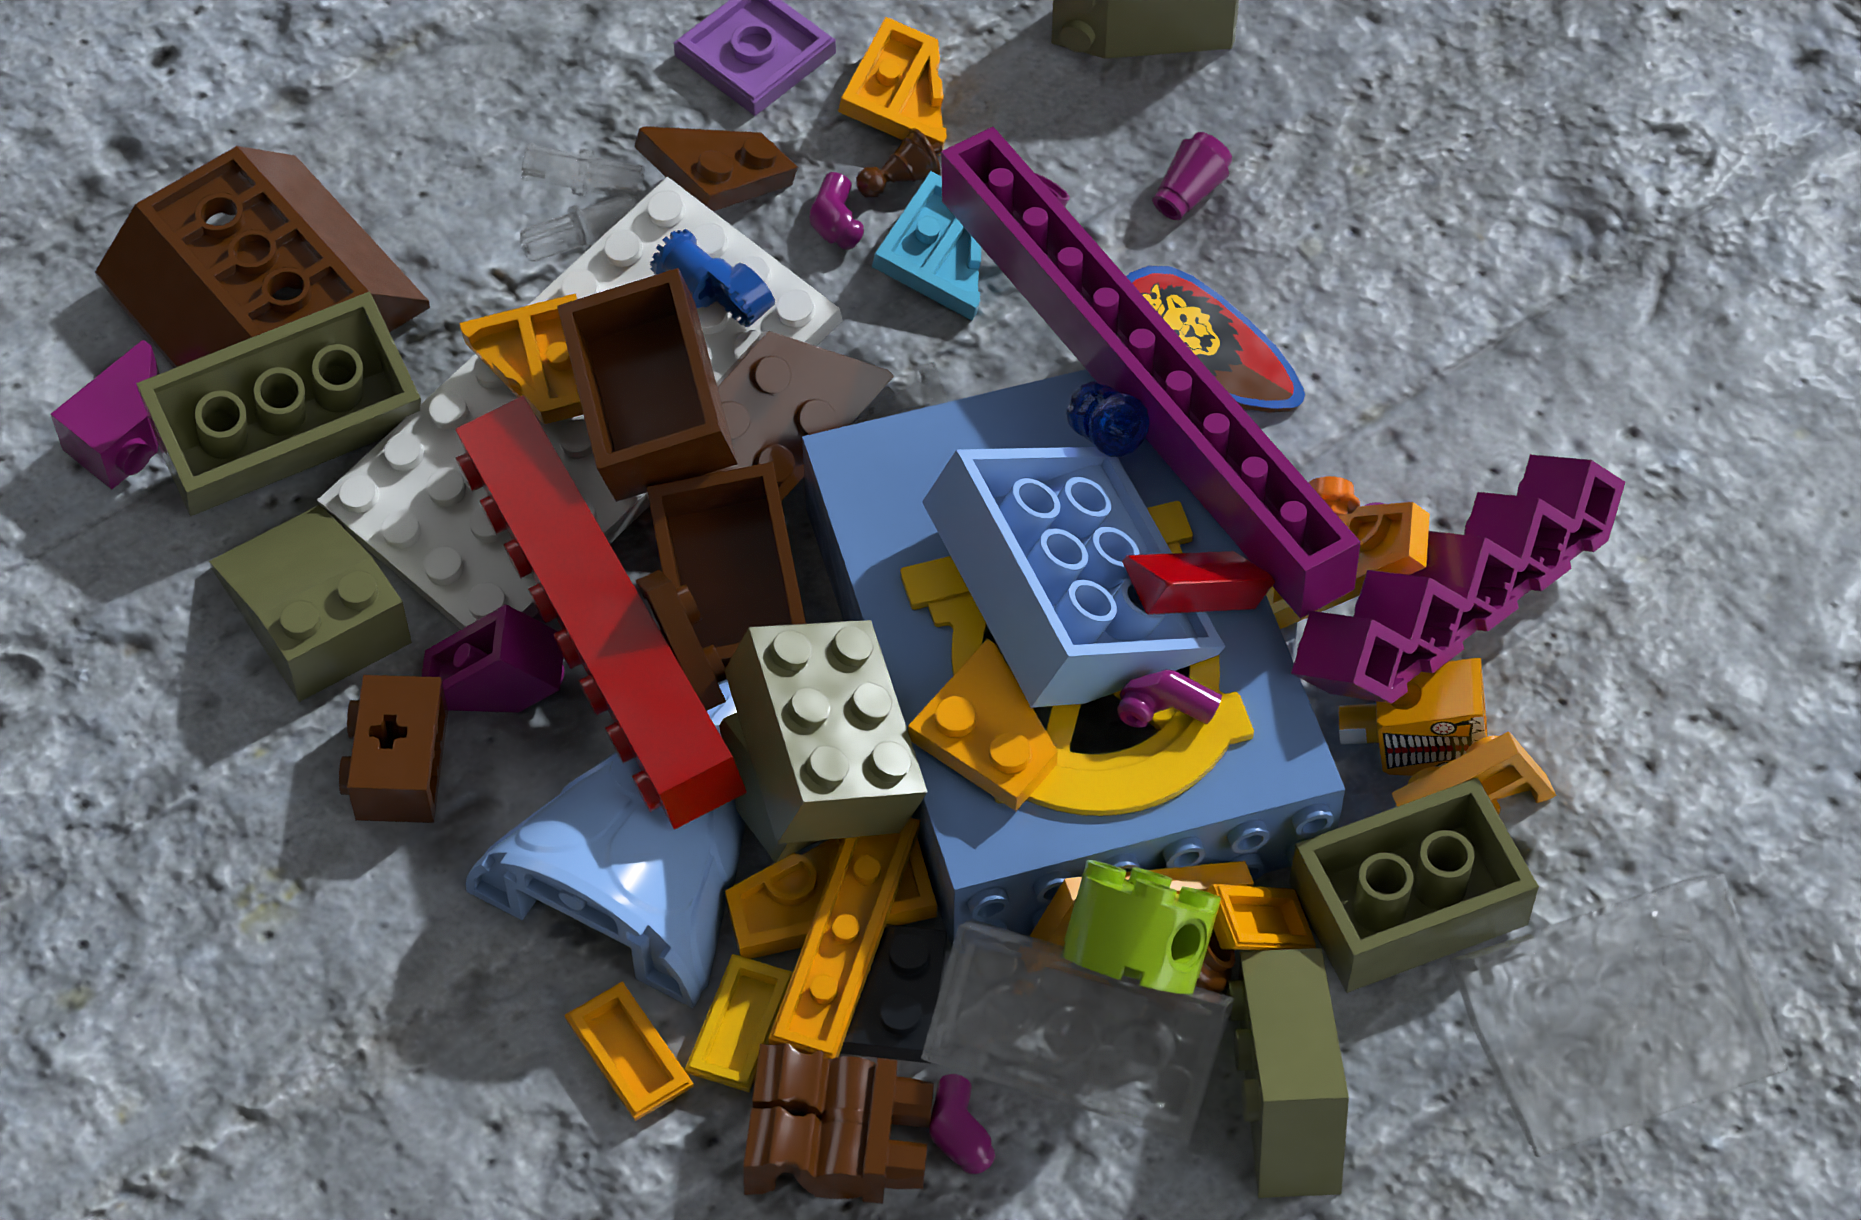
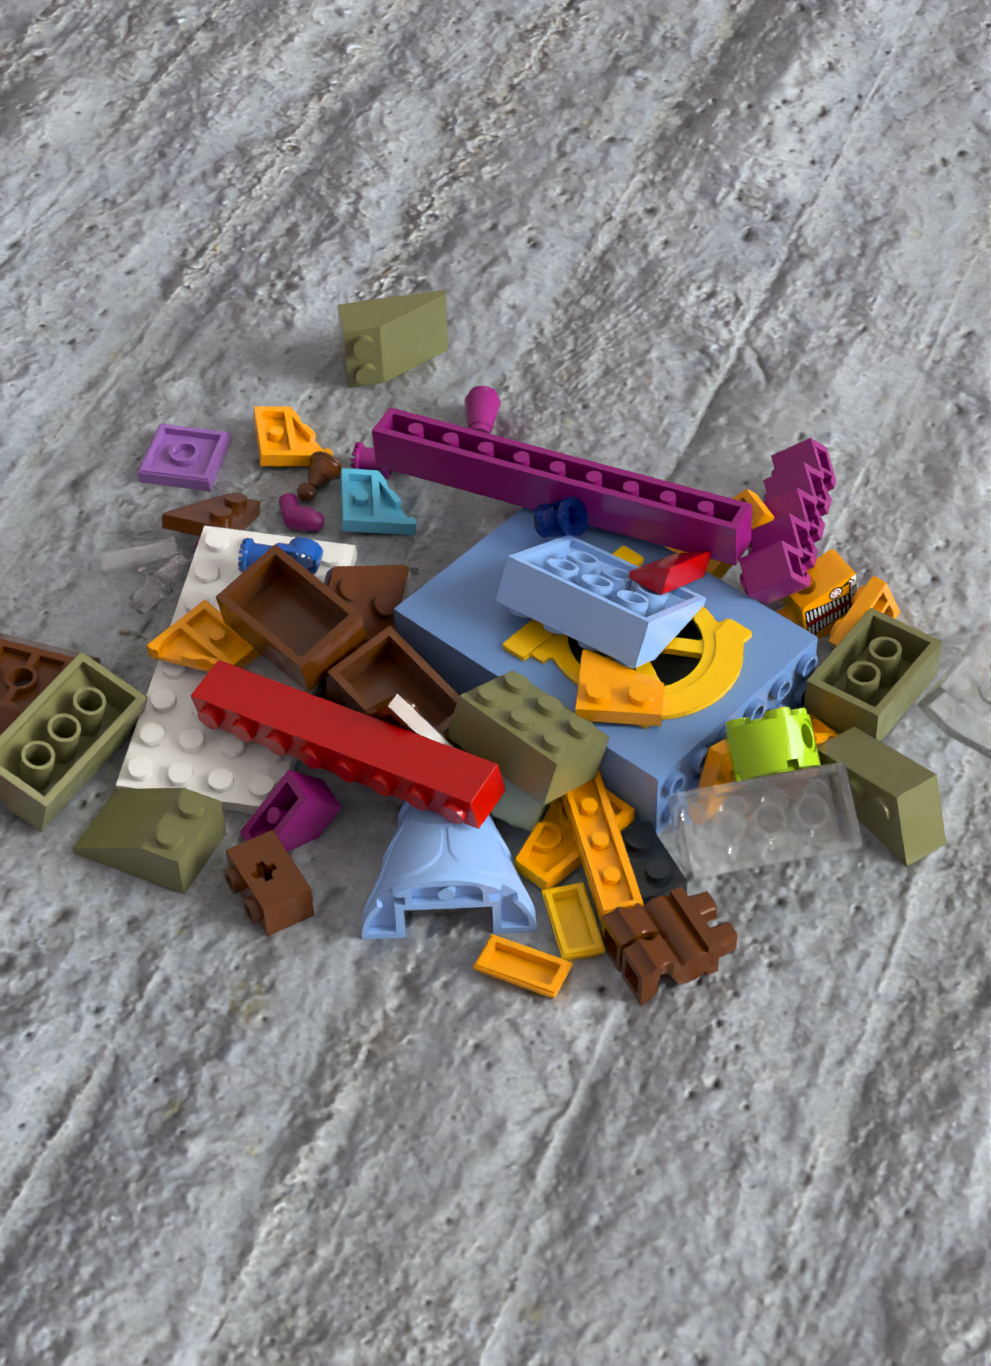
camera: 30 degrees left, 10 degrees down
magenta arm [929,1074,995,1174] -> none
magenta arm [1117,669,1222,728] -> none

